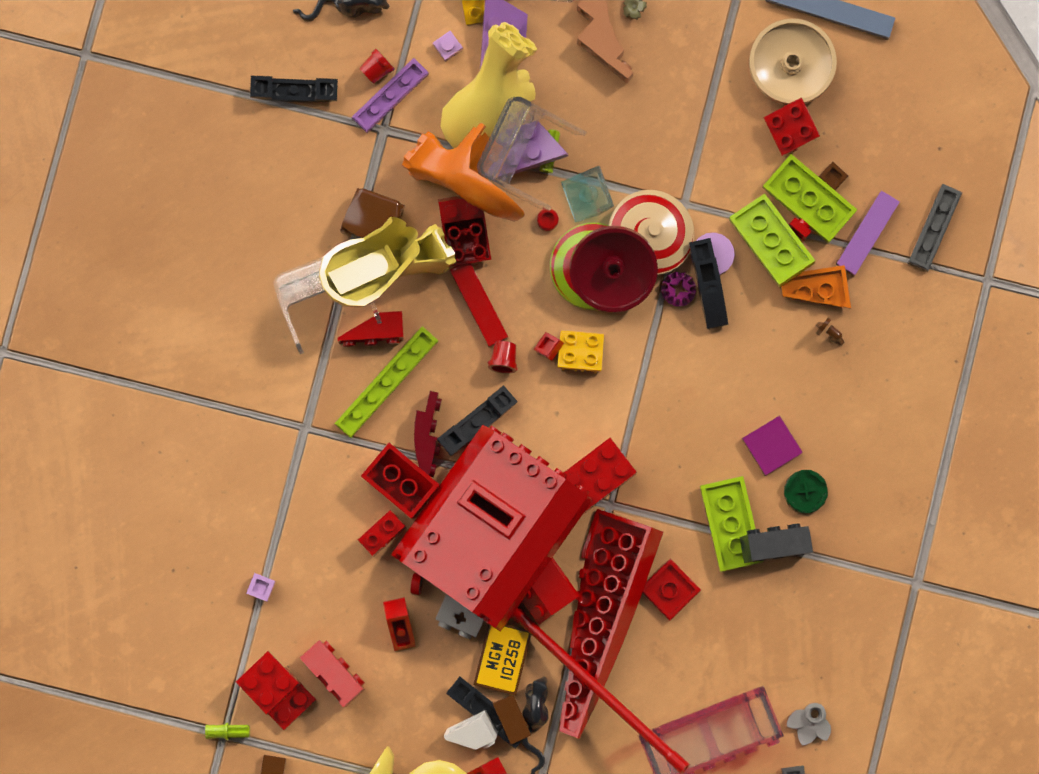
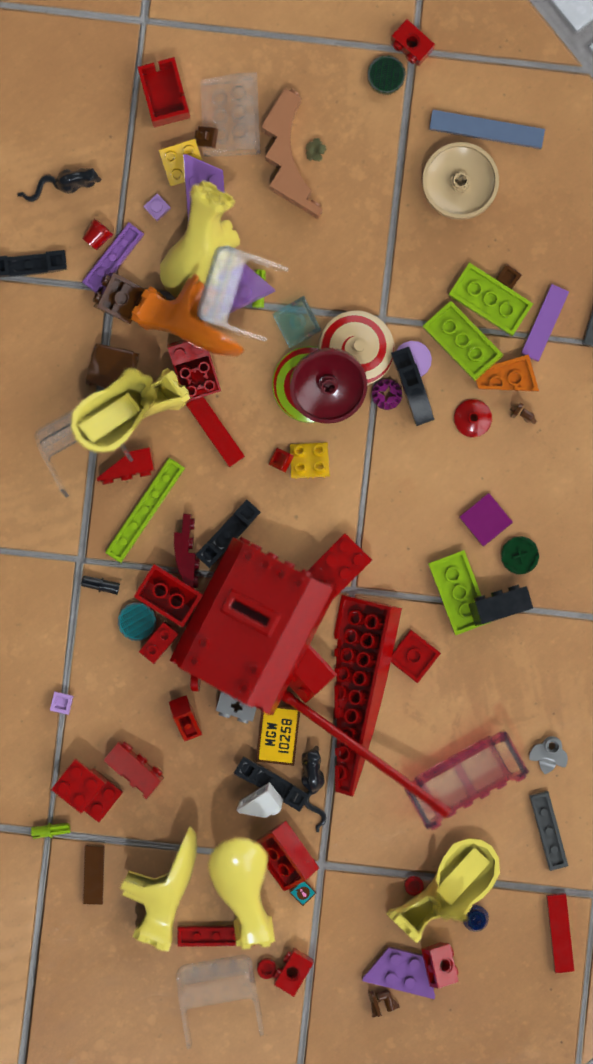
camera: 10 degrees left, 5 degrees up
red piece [487,341,518,374] -> none
reddish brown tile [492,694,531,744] -> none
red tile [537,208,559,231] -> none
red hinge [763,97,820,156] -> none
red plate [789,218,811,241] -> none
none -> black axle [81,576,120,595]
none -> reddish brown plate [93,272,145,324]
none -> tile [118,603,156,641]
none -> red dish [454,399,492,438]

